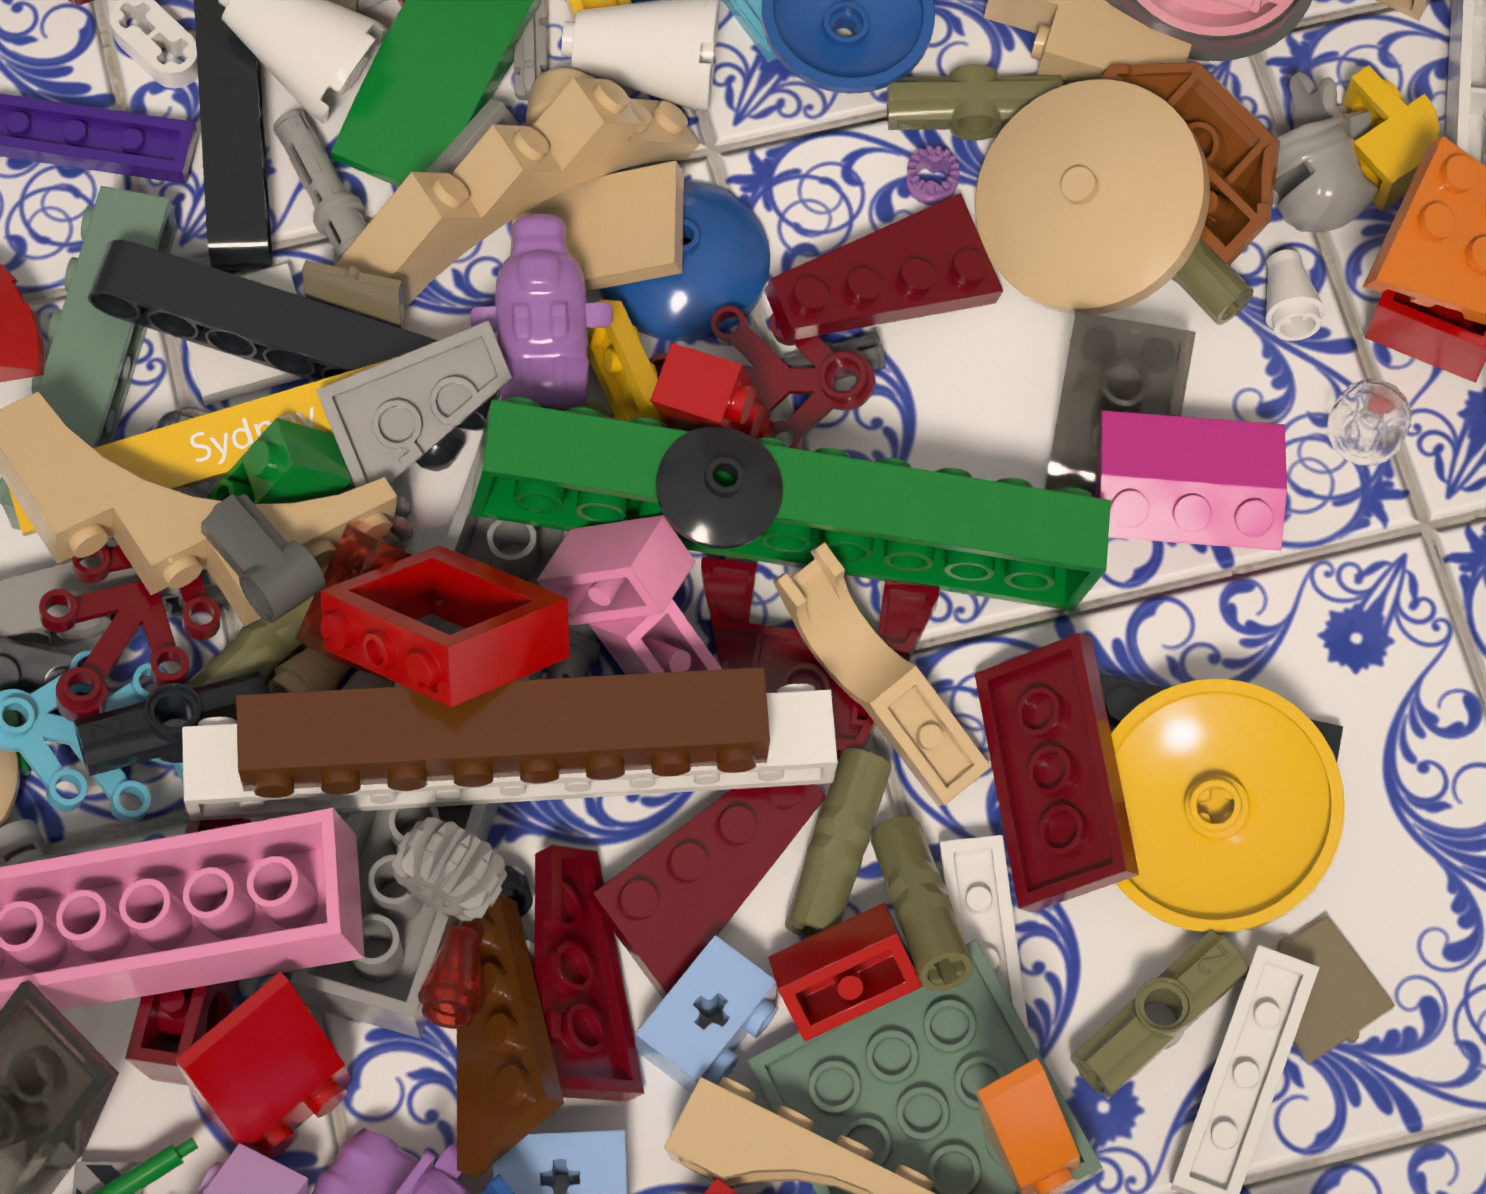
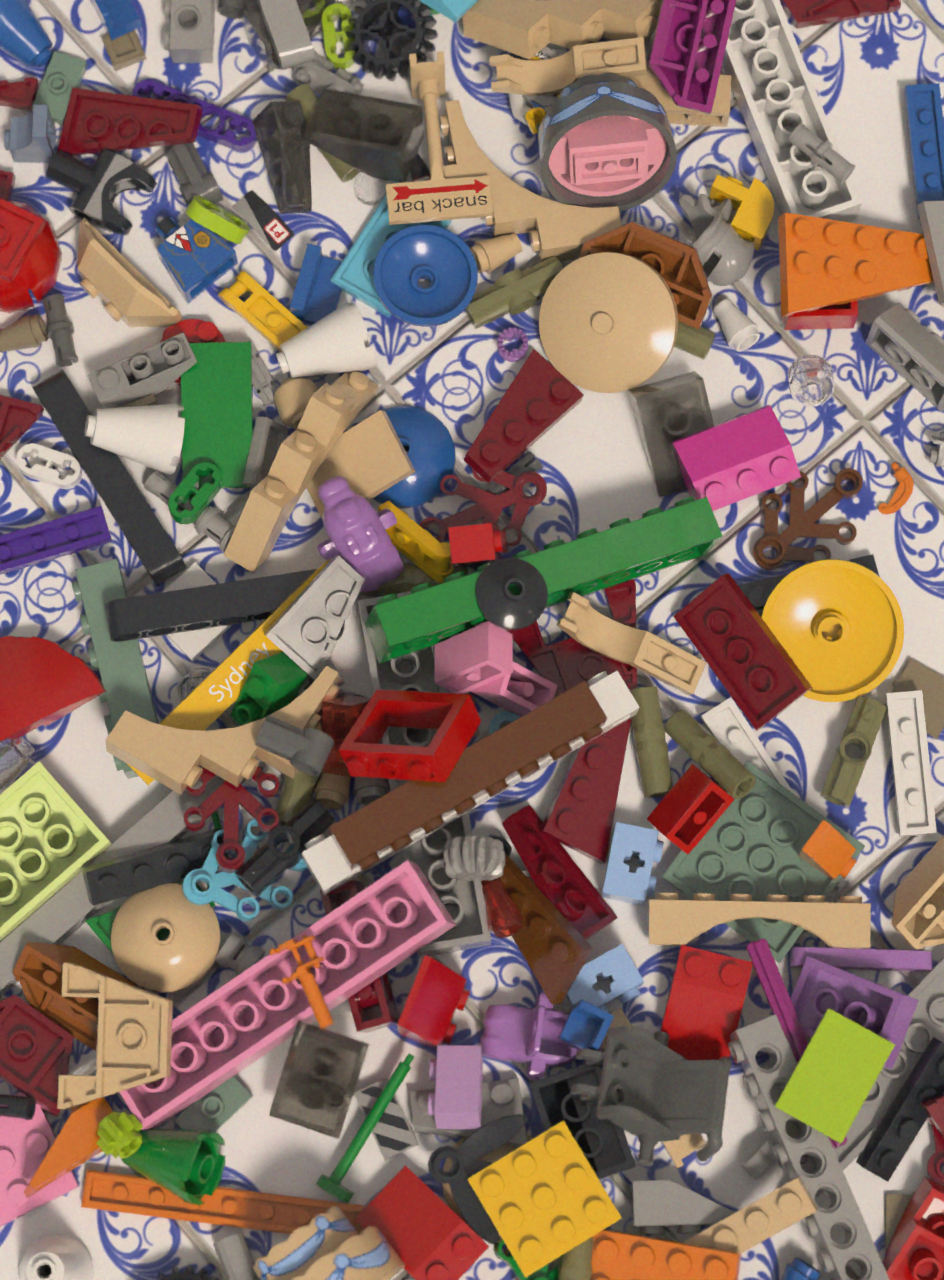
camera: 25 degrees left, 10 degrees up
dark tan piece [302,260,405,329] -> none
none -> green beam [168,462,222,524]
none -> orange piece [269,934,334,1029]
none -> tan cone [469,233,522,273]
none -> reddish brown plant [752,468,863,570]
none -> orange piece [878,462,914,515]

